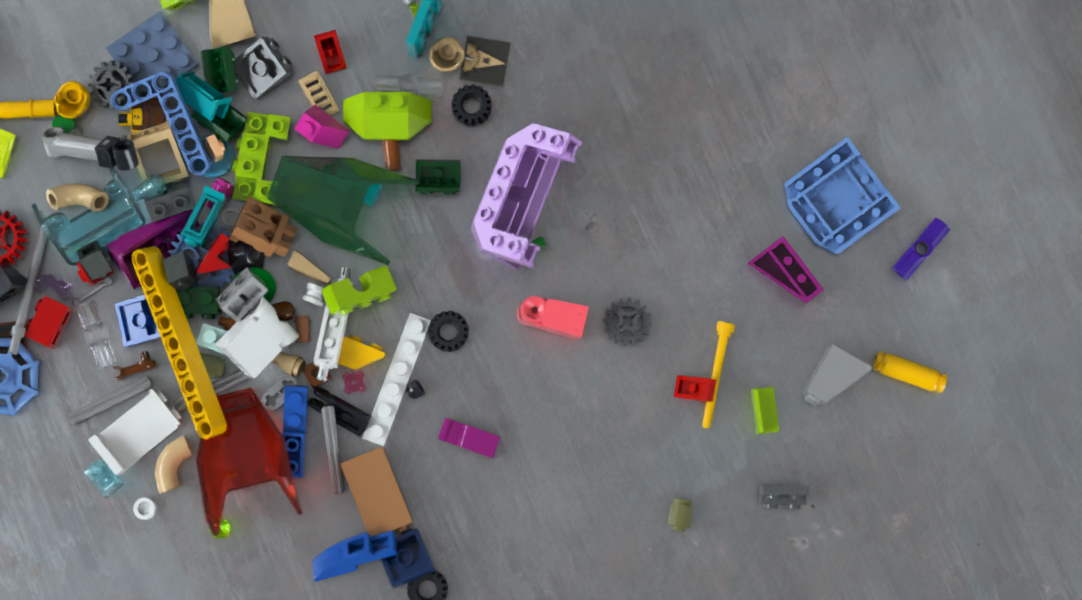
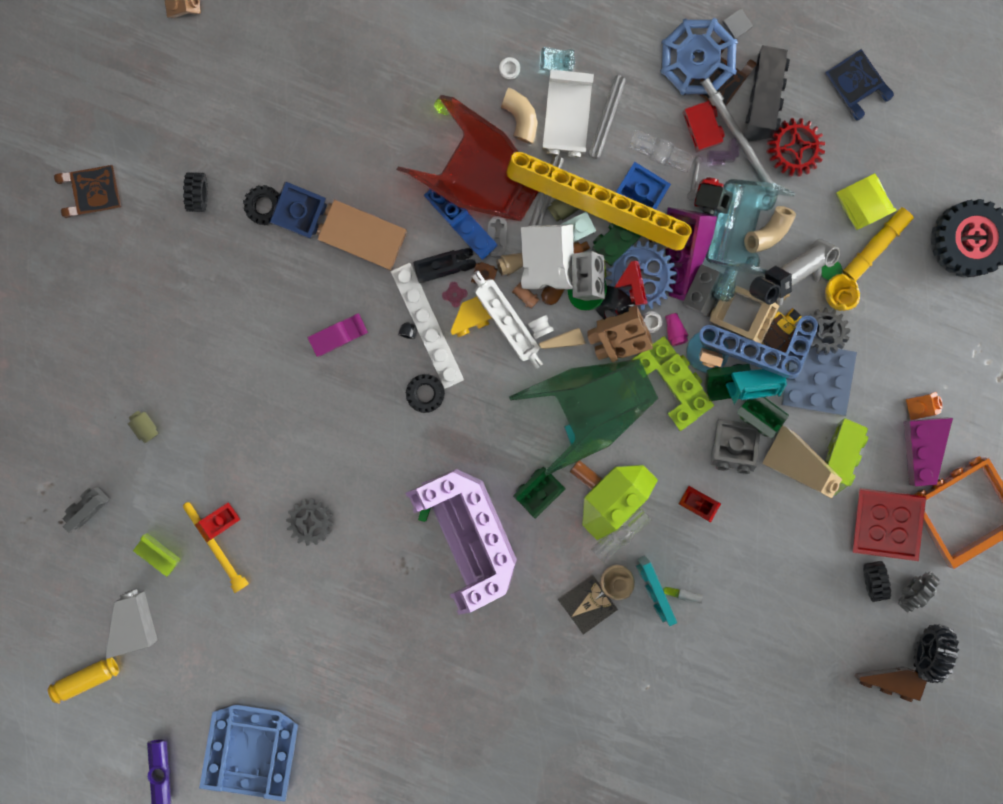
camera: 140 degrees right, 5 degrees up
reddish brown piece [112,351,156,381] -> none
pearl dark grey brick [163,252,198,291] -> none
teal window [181,186,227,248] -> none
dark pink slope [294,105,350,149] -> none
tan slope [298,70,340,116] -> none
blue slope [312,531,397,582] -> none
lime arch [321,265,397,316] -> none
light grey axle [322,406,344,494] -> none
black tyre [452,84,492,127] -> none
coral piece [517,296,589,340] -> none
magenta wedge [748,236,824,303] -> none

